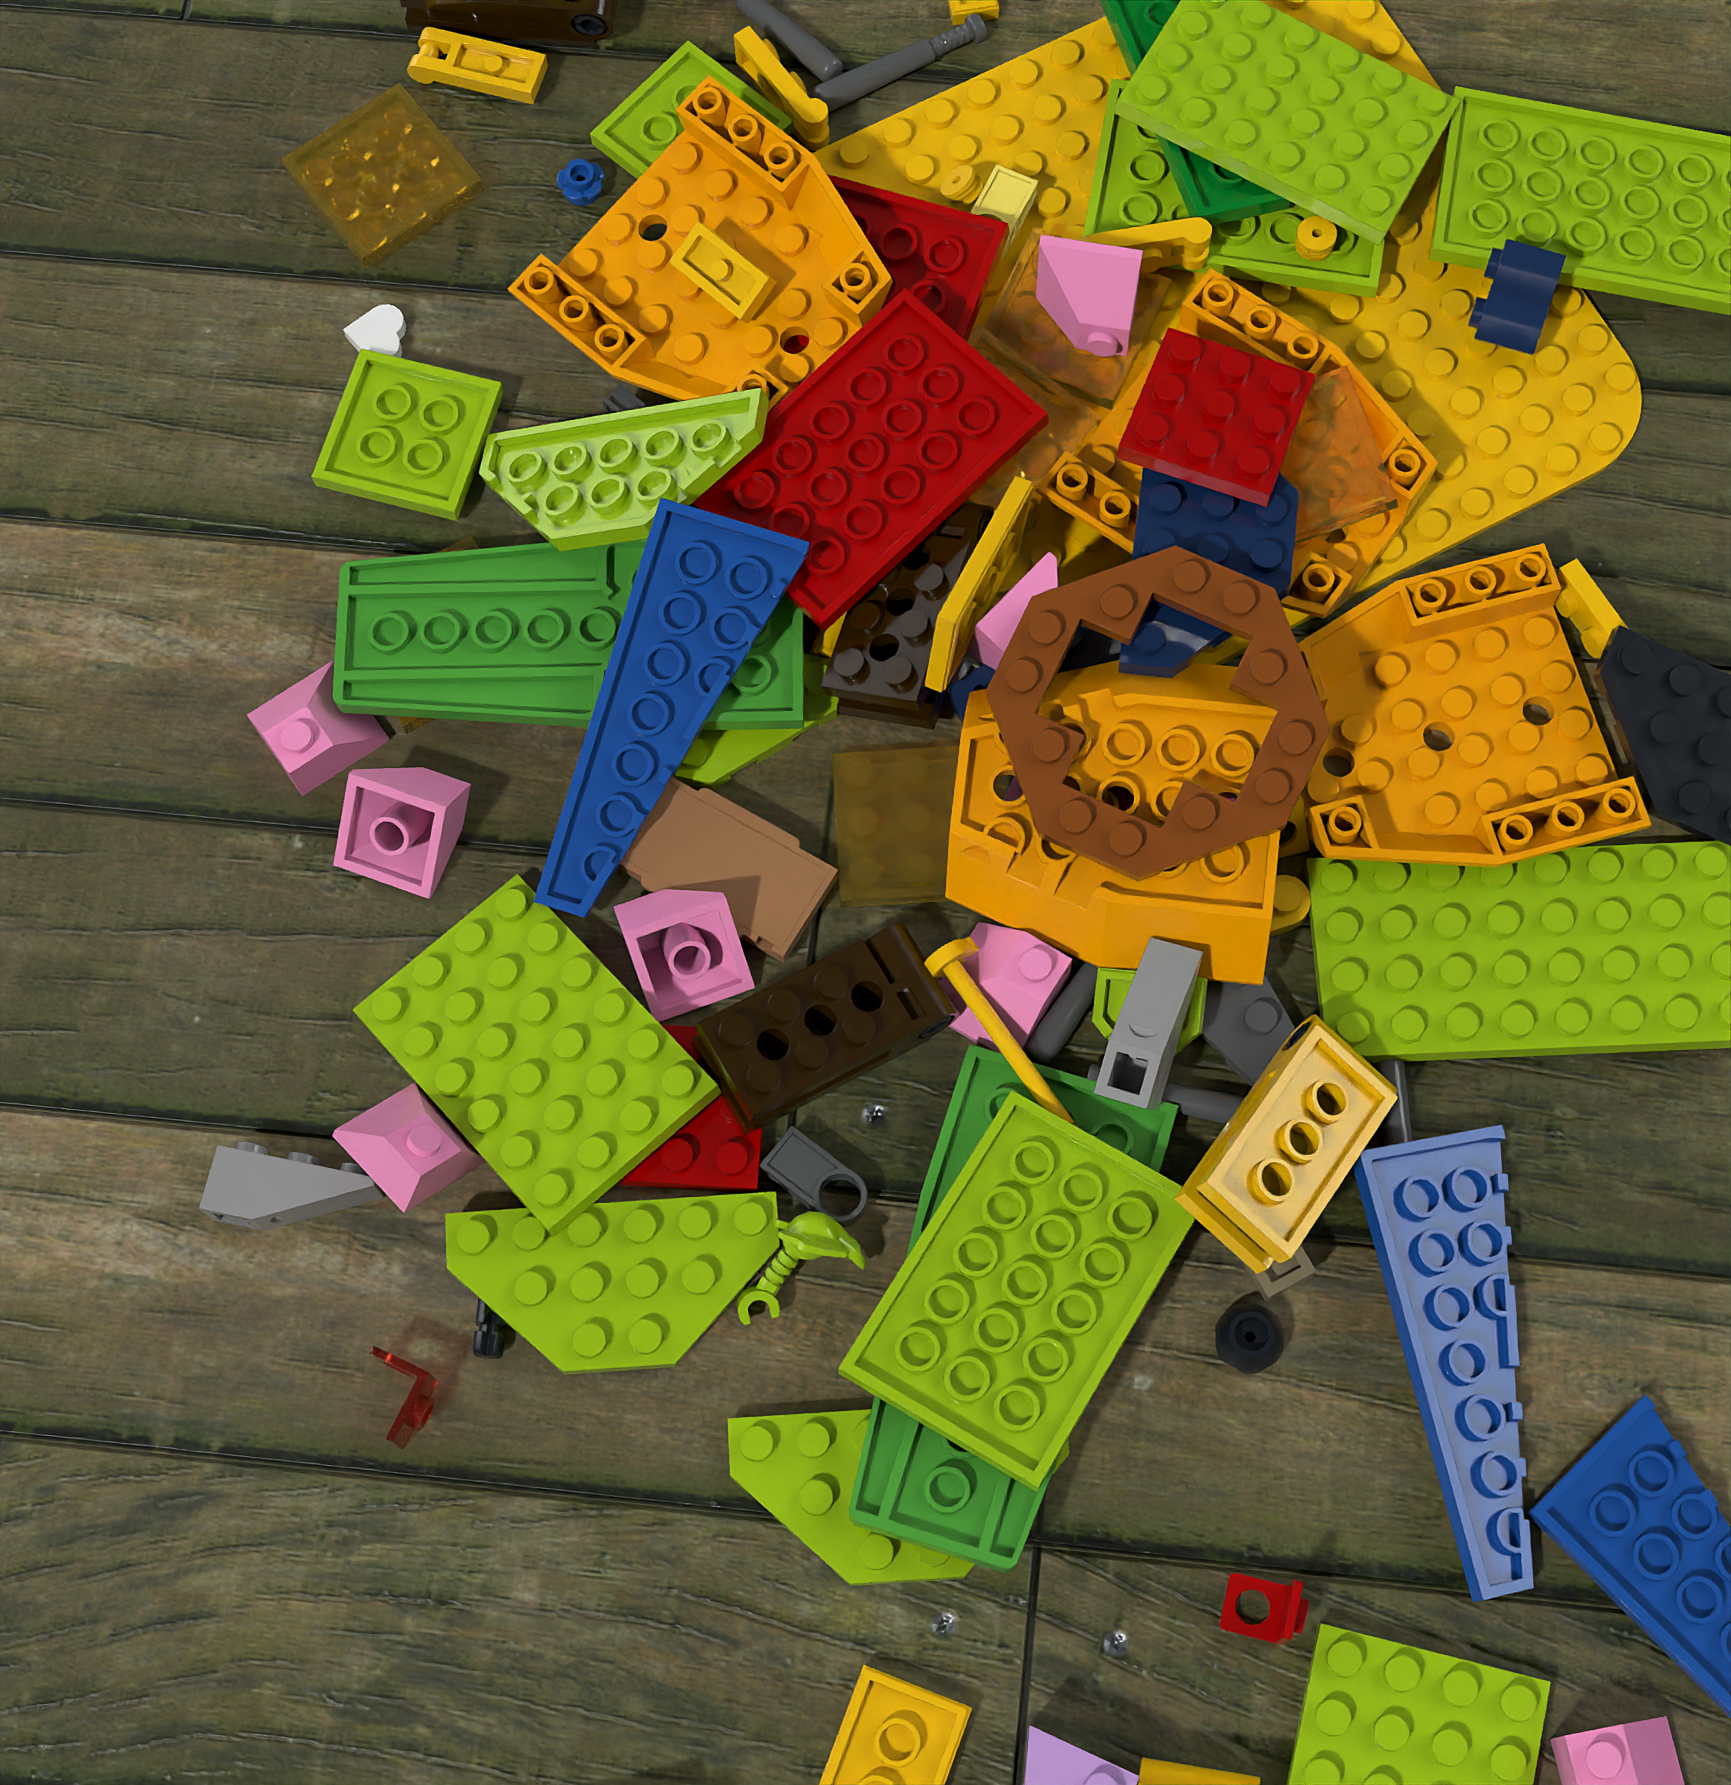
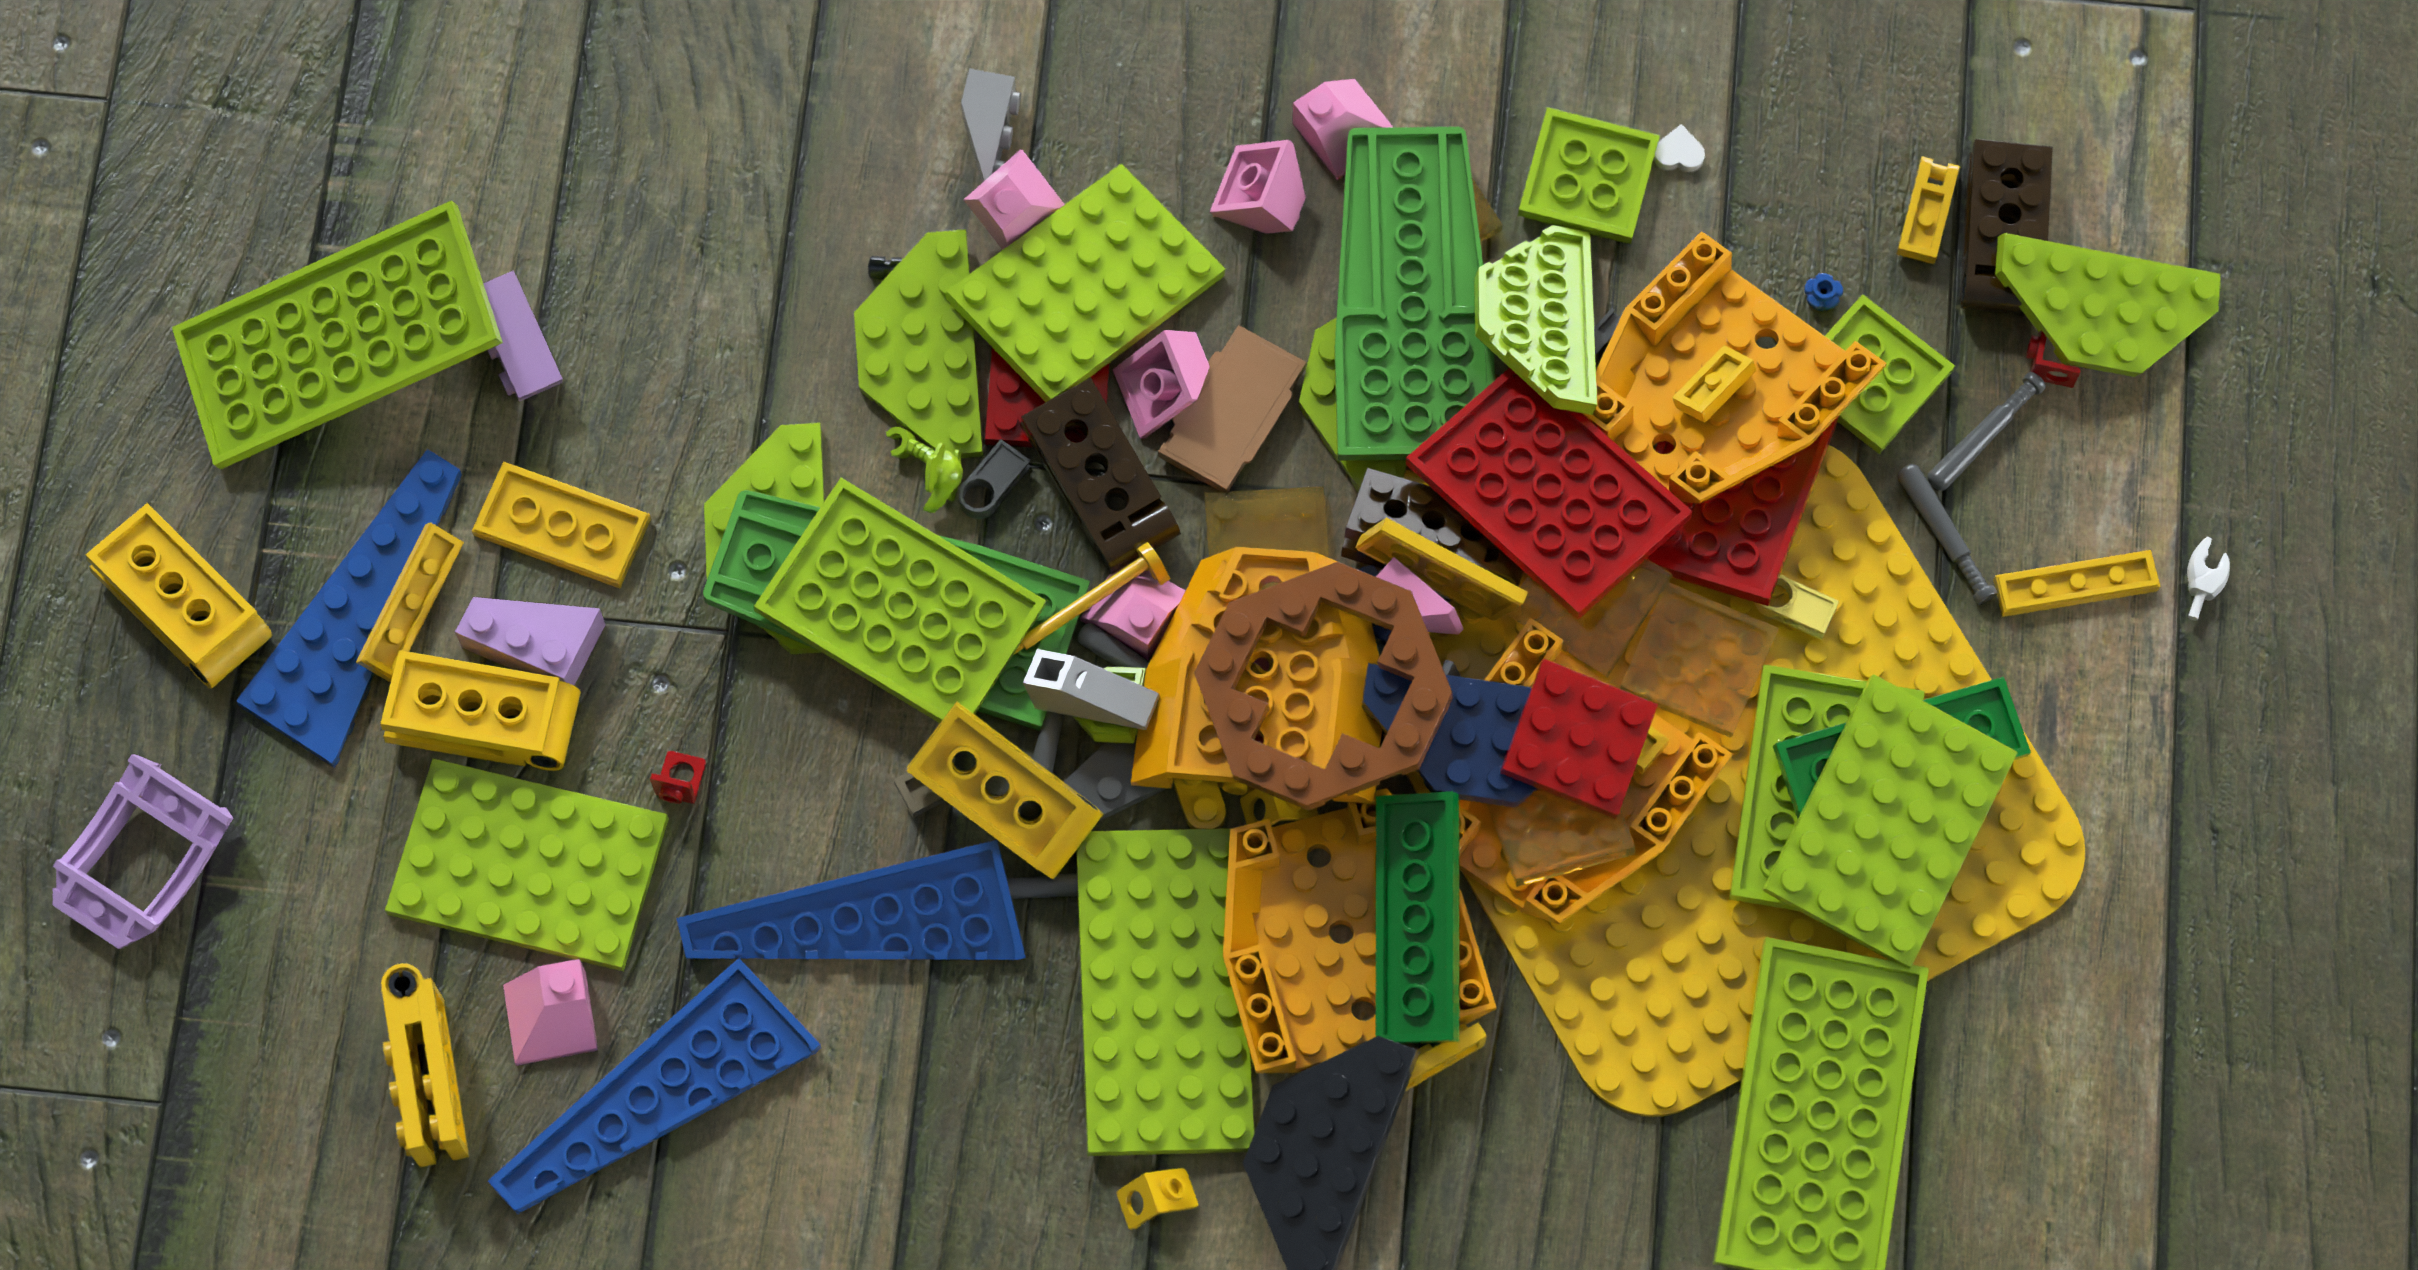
camera: 85 degrees right, 0 degrees up
clear yellow plate [280,83,484,268] -> none
clear red bracket [369,1346,438,1449] -> none
blue wing [533,498,811,918] -> none
yellow plate [733,26,830,151] -> none
yellow piece [940,165,984,208] -> none
bright pink slope [1036,235,1143,357] -> none
yellow plate [1078,217,1212,273] -> none
black plate [1215,1303,1284,1374] -> none
yellow piece [1295,216,1337,261] -> none
dark blue brick [1468,239,1566,356] -> none
none -> green plate [1376,791,1459,1044]

